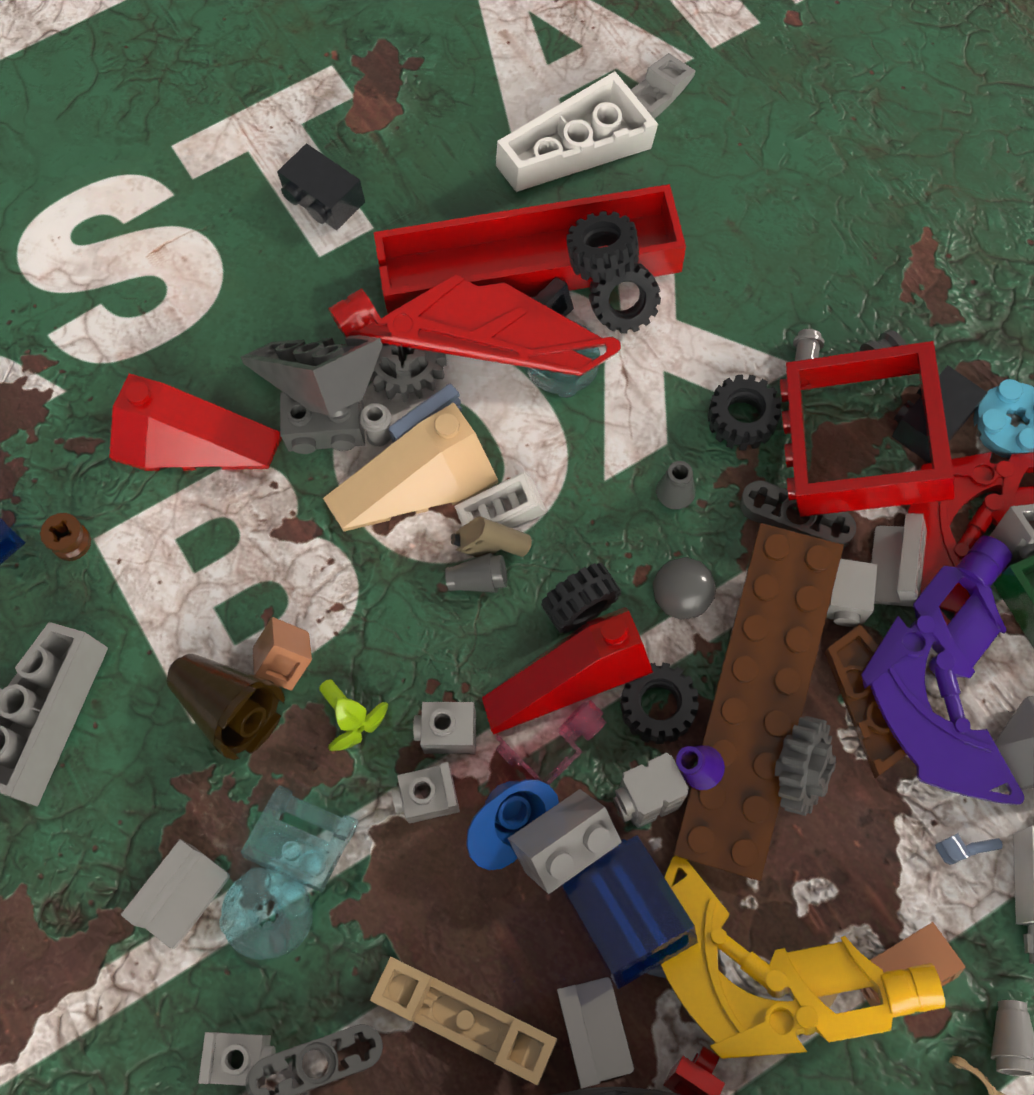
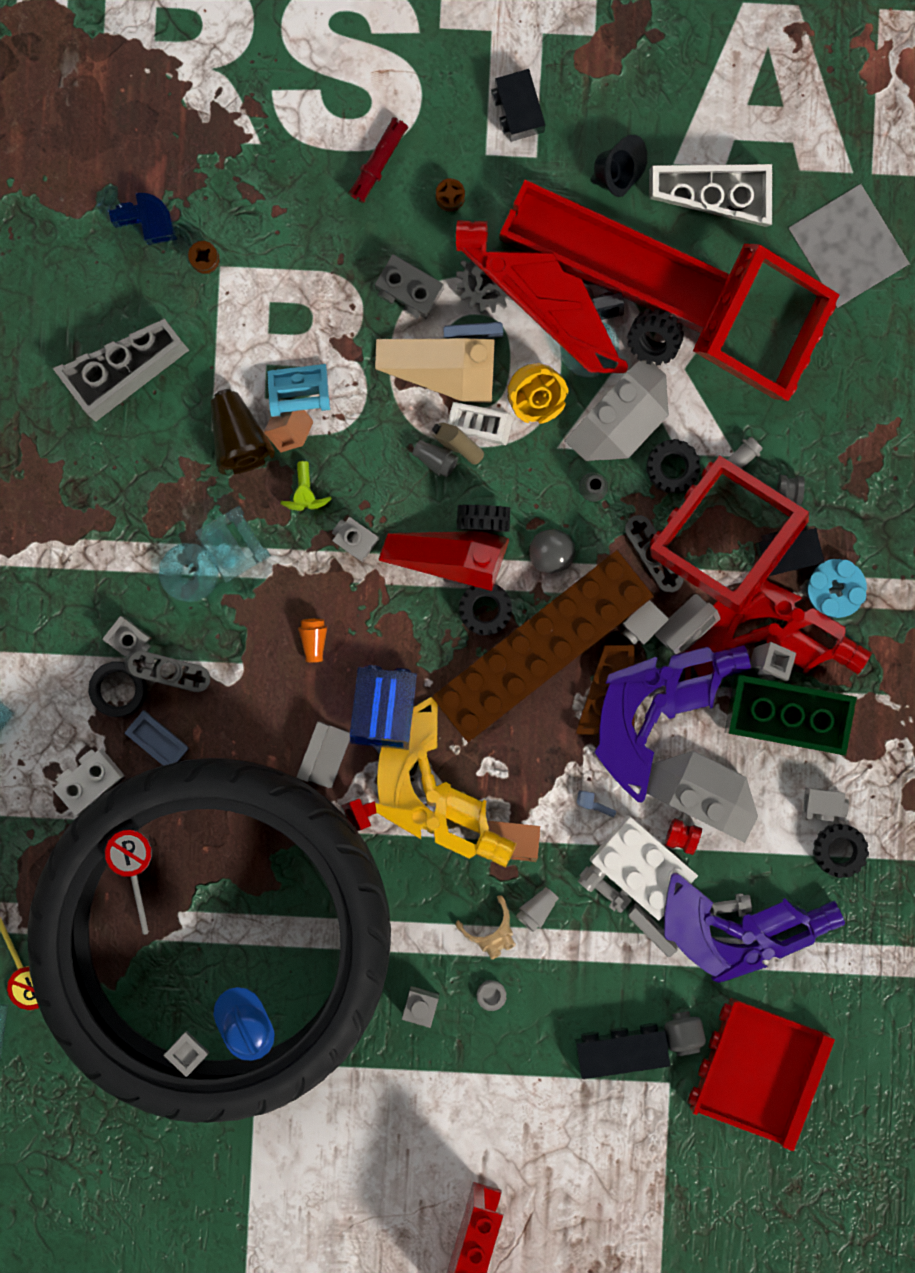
camera: 30 degrees right, 20 degrees up
red wedge [109,373,282,471] -> none
light grey panel [121,839,230,949] -> none
dark grey wedge [240,335,383,418] -> none
light grey pin [360,403,391,446] -> none
tan slope [370,956,557,1085] -> none
light grey brick [391,762,460,824] -> none
blue piece [466,779,559,870] -> none
clear pink piece [496,699,607,785] -> none
light grey brick [508,789,622,894] -> none
black tyre [567,211,639,282] -> none
light grey brick [613,753,689,828] -> none
light grey slope [631,53,696,119] -> none
dark purple cone [676,745,725,790] -> none
dark grey gear [775,716,836,816] -> none
none -> medium azure plate [267,364,331,417]
none -> orange cone [298,618,327,662]
none -> dark red pin [348,117,409,203]
none -> reddish brown wheel [436,178,465,212]
none -> yellow cylinder [507,363,568,424]
none -> light grey wedge [564,359,669,461]
none -> black piece [590,134,648,197]
none -> red window [693,244,840,401]
none -> flat silver sticker [789,184,910,308]

